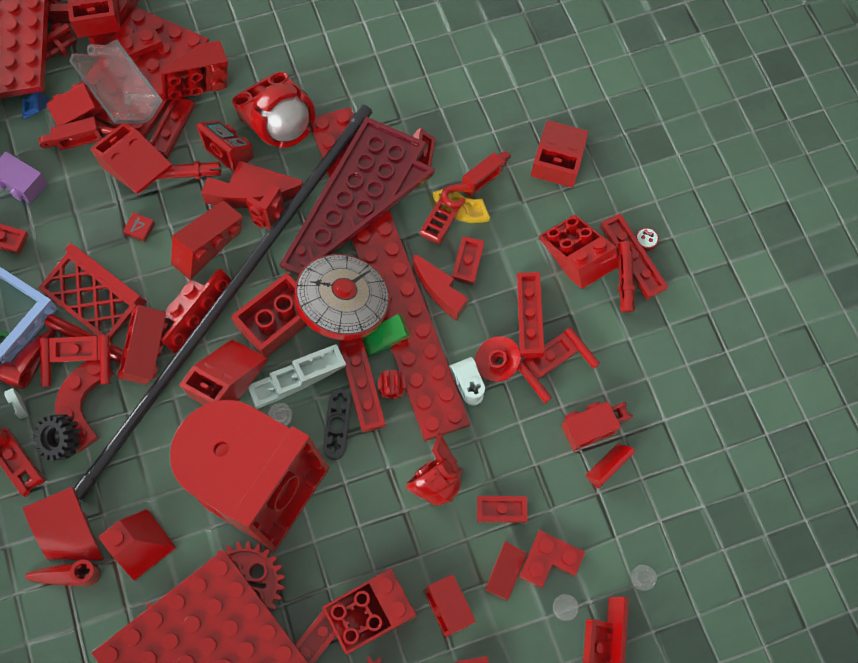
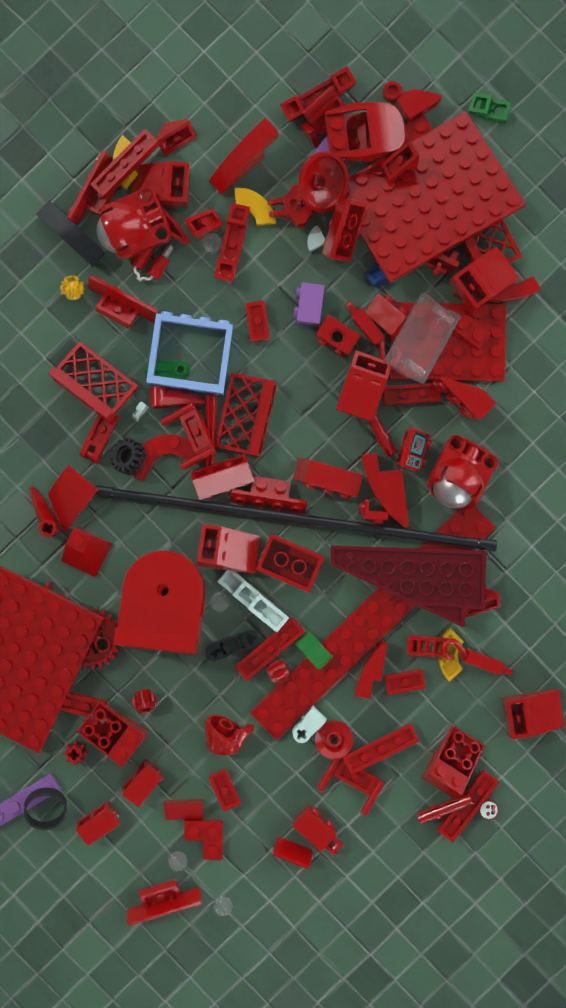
camera: 70 degrees right, 20 degrees up
red tile [123,213,155,242] -> none
dish [294,254,390,340] -> none
none -> red gear [132,689,157,713]
none -> red brick [315,315,361,358]

